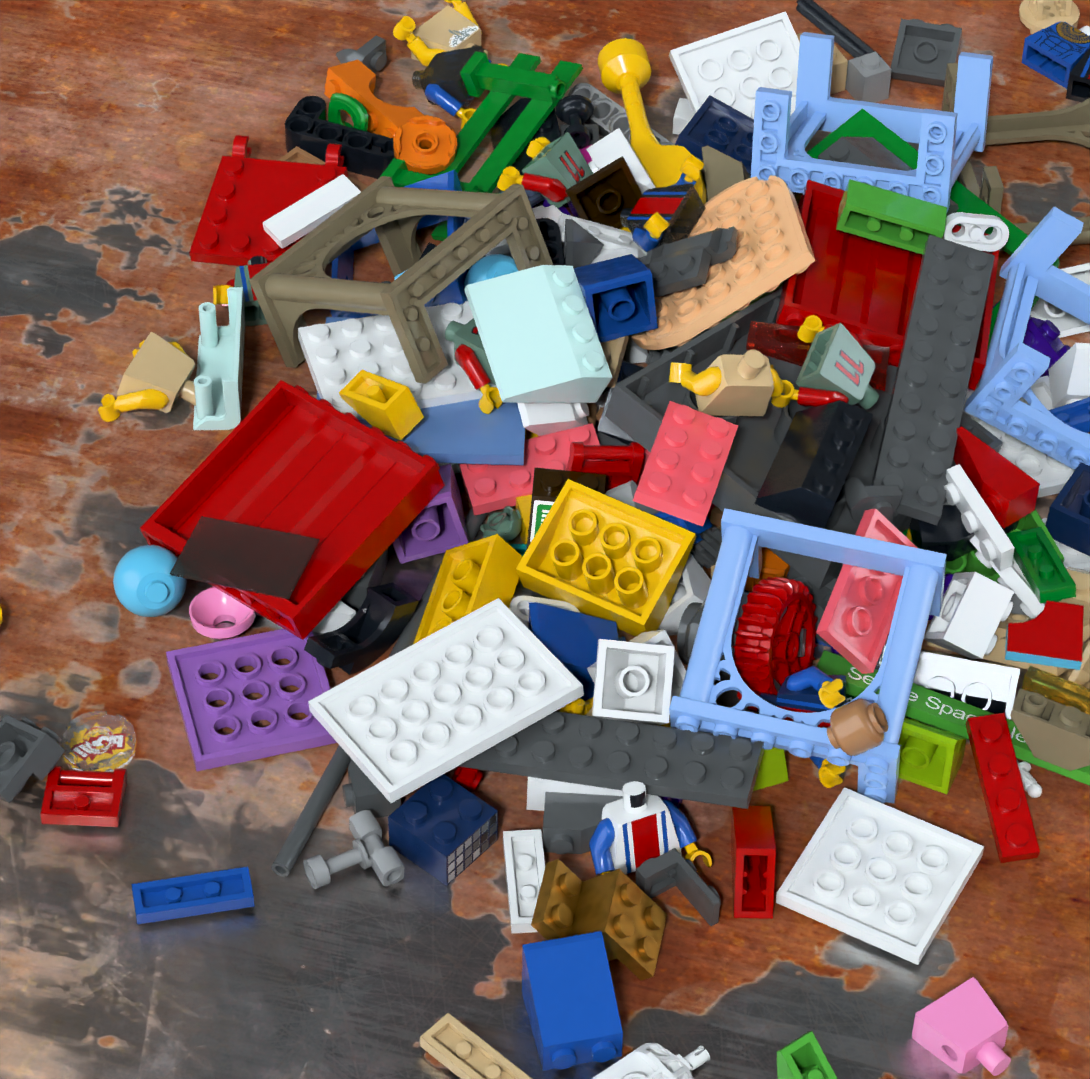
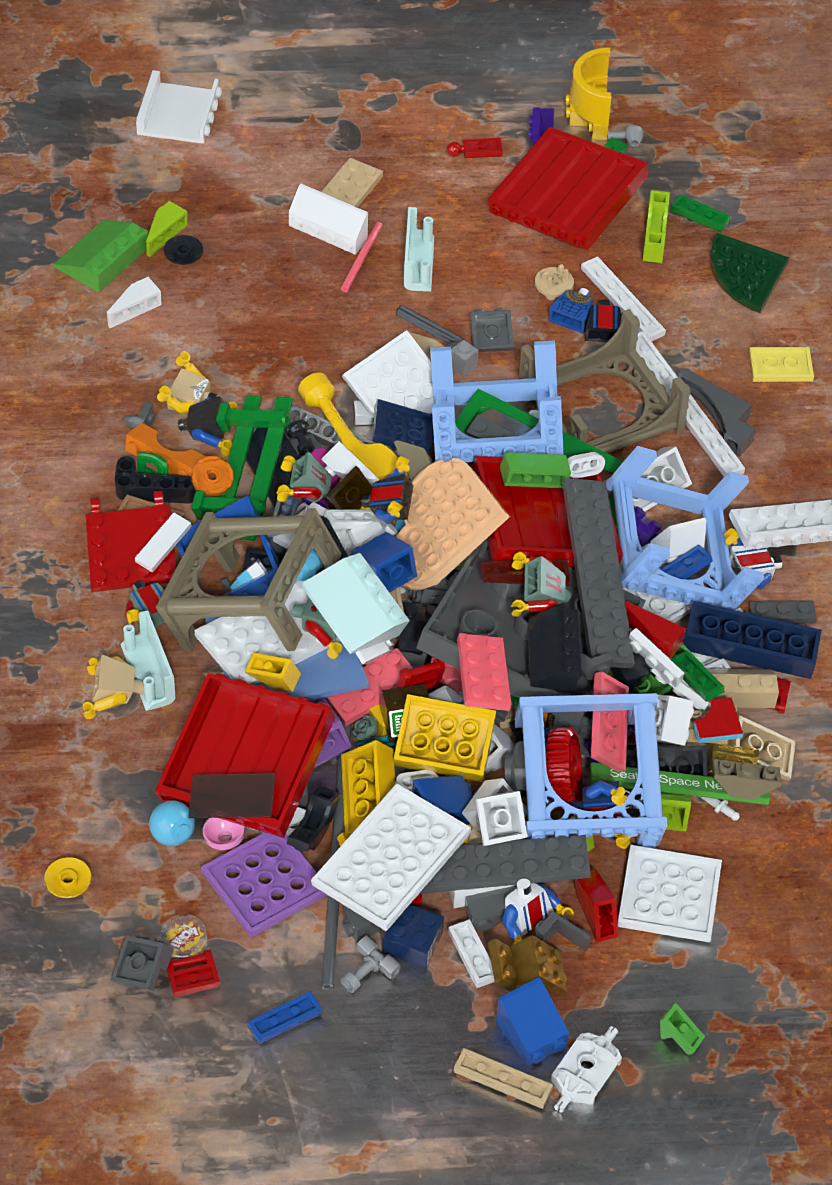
camera: 20 degrees left, 5 degrees up
dark grey slope [563,219,604,268] -> none
dark grey plate [637,226,738,298] -> none
tan torso [669,349,783,416] -> none
medium nougat head [827,699,888,756] -> none
bright pink torso [912,977,1011,1076] -> none
red plate [965,713,1040,863] -> none

